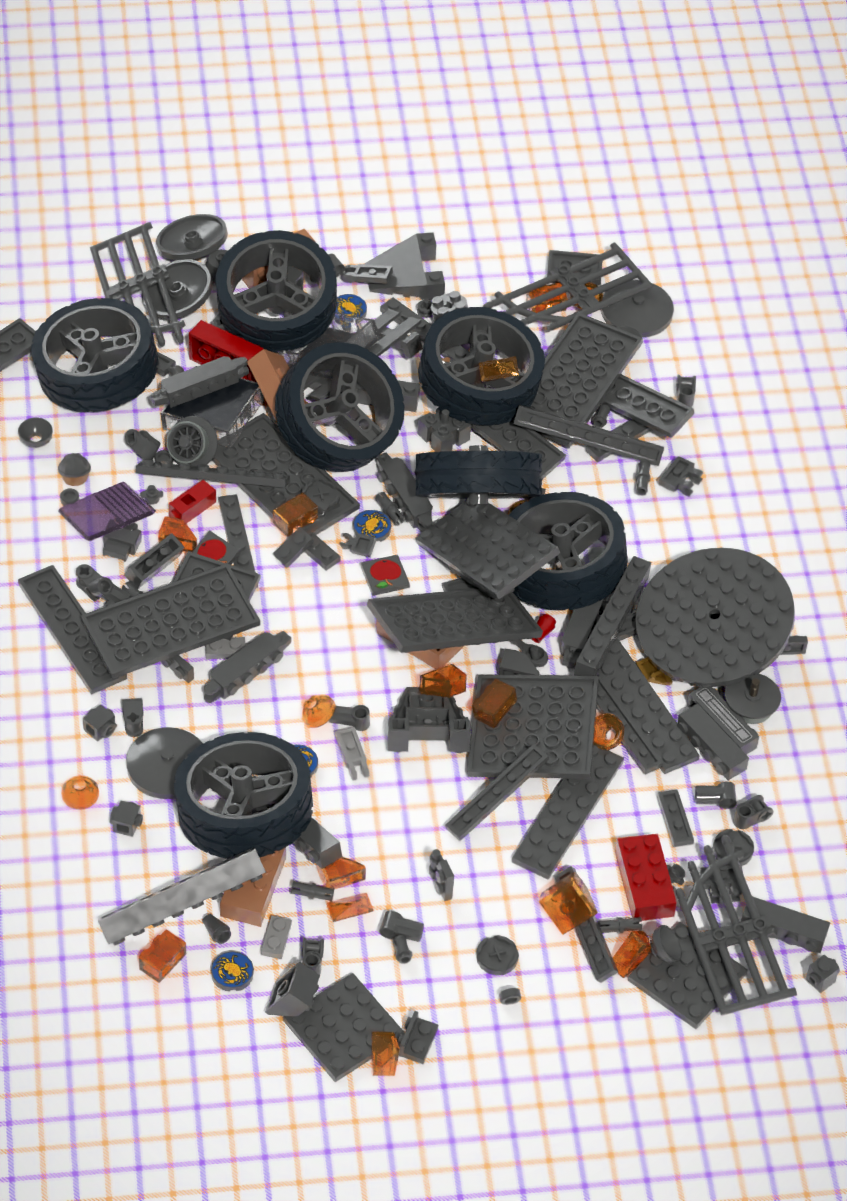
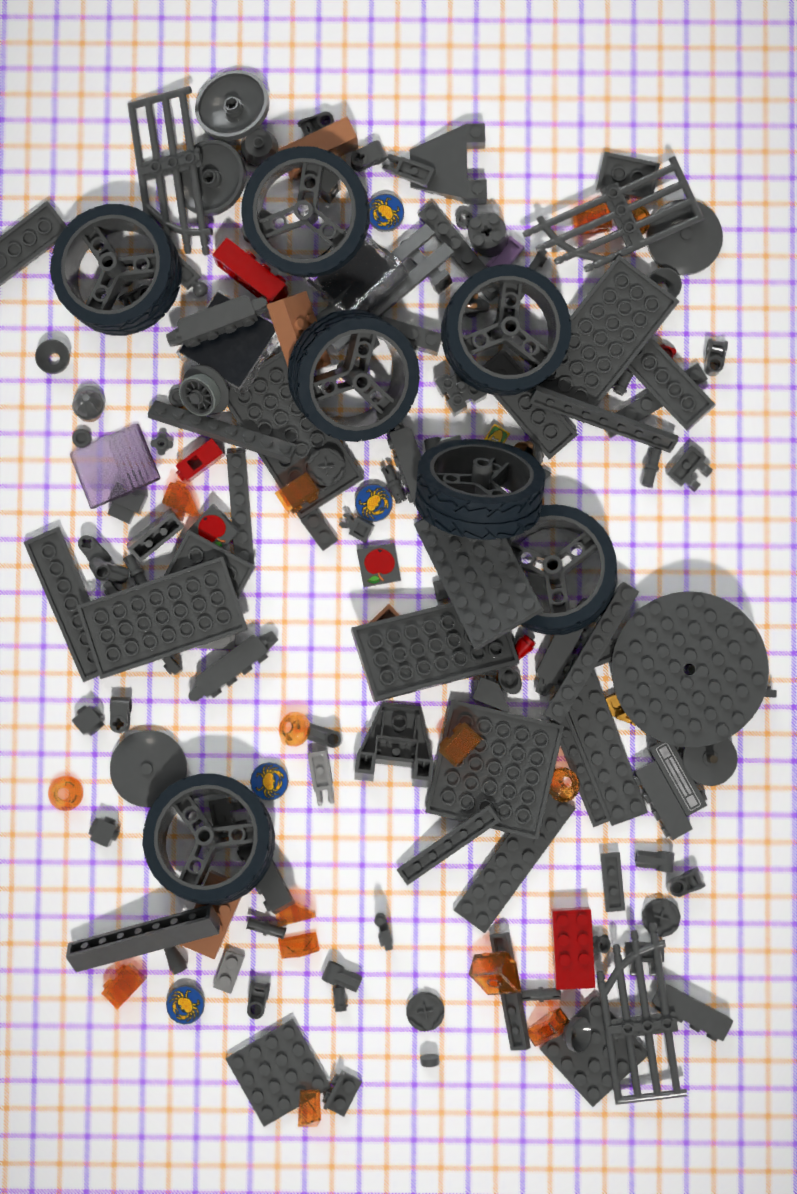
camera: 15 degrees right, 35 degrees up
dark grey piece [125,429,161,460] -> none
dark grey slope [265,962,320,1017] -> none
dark grey plate [273,527,315,568] -> none
clear orange slope [419,664,467,698] -> none
clear orange slope [479,356,519,382] -> none
dark grey brick [806,954,840,993] -> none

